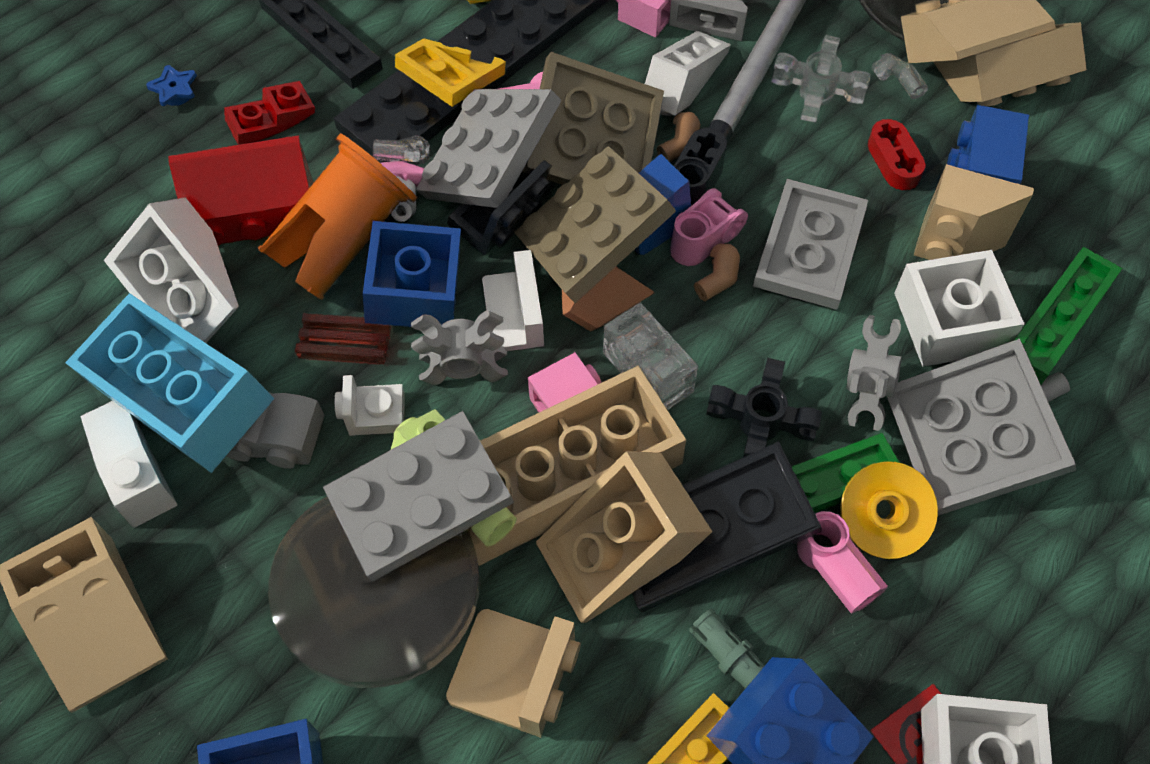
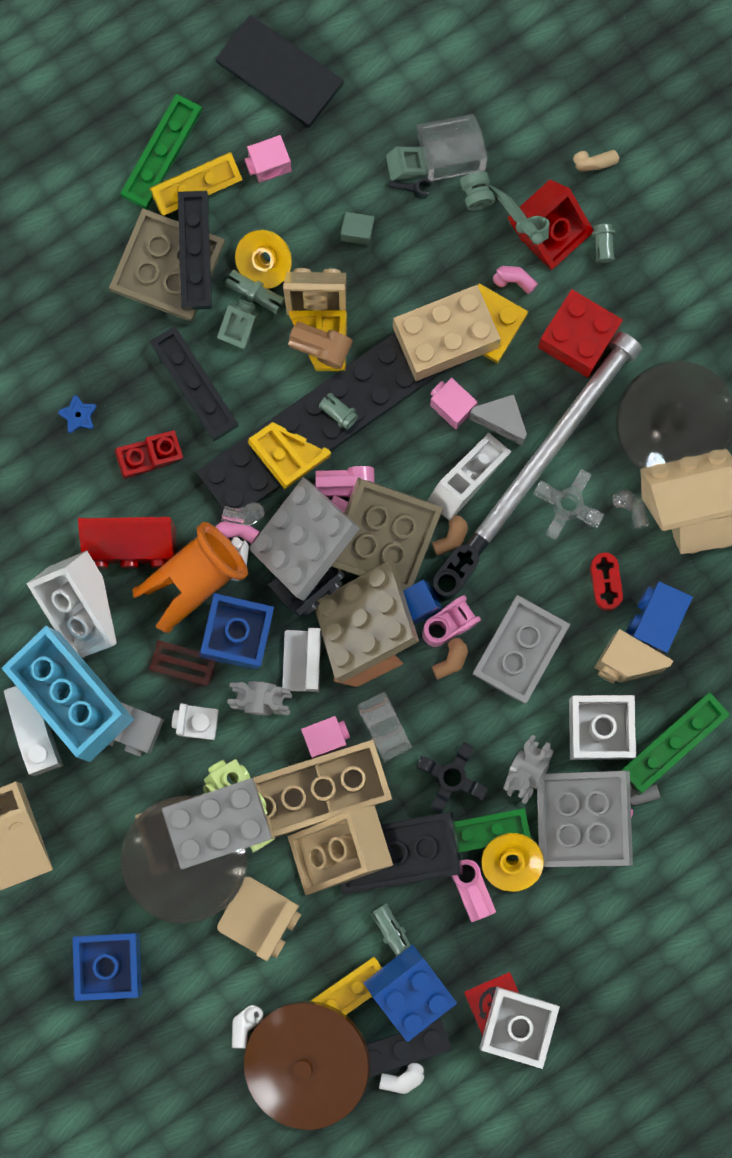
camera: 10 degrees right, 20 degrees up
none -> sand green pin [319,393,358,430]

